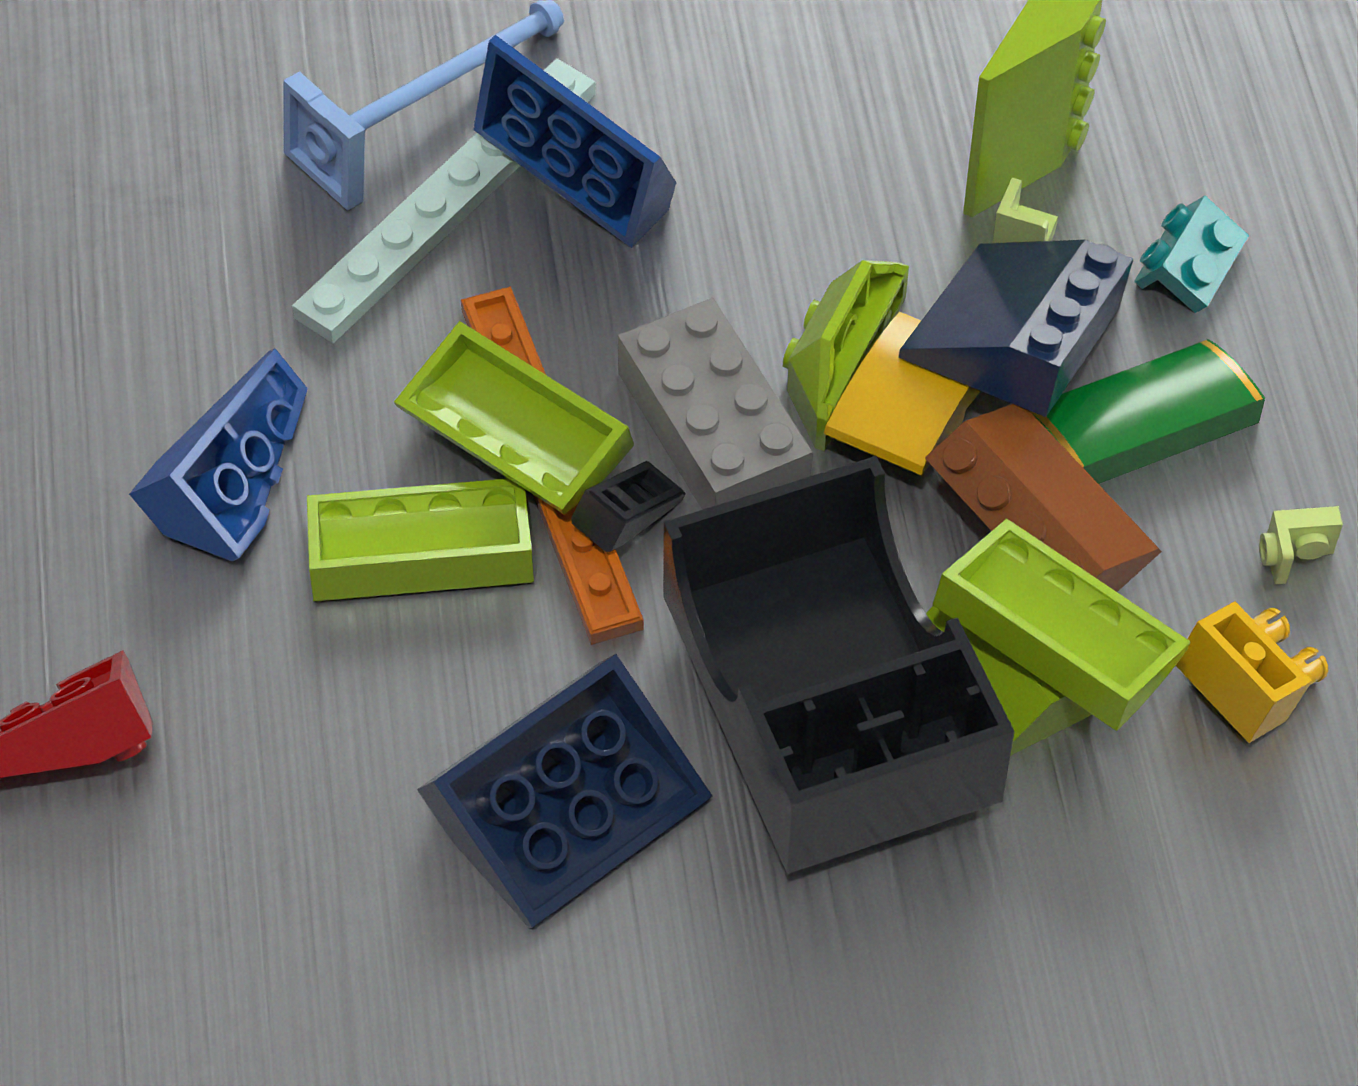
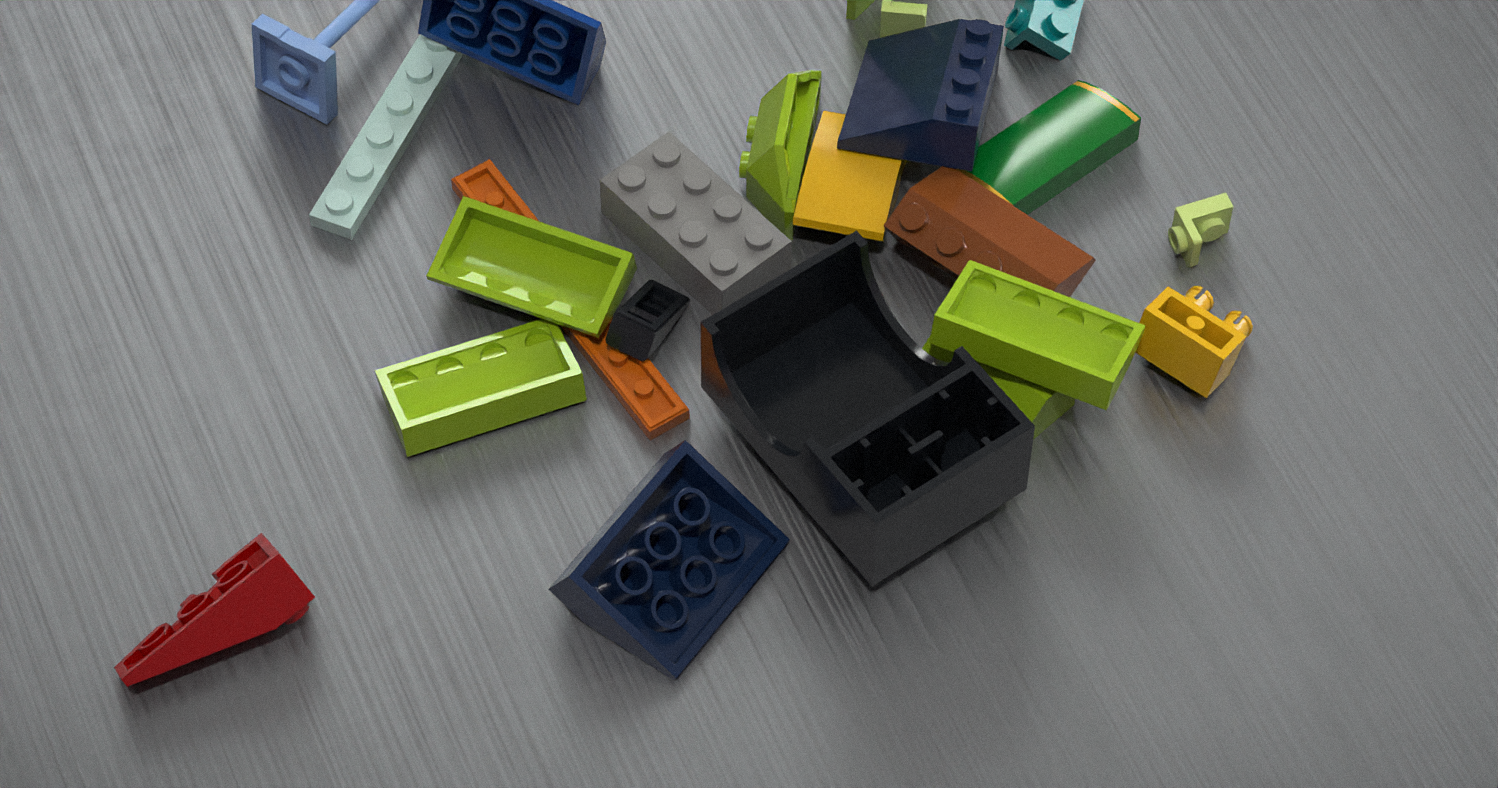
camera: 15 degrees left, 0 degrees up
blue wedge [129,348,308,561] -> none

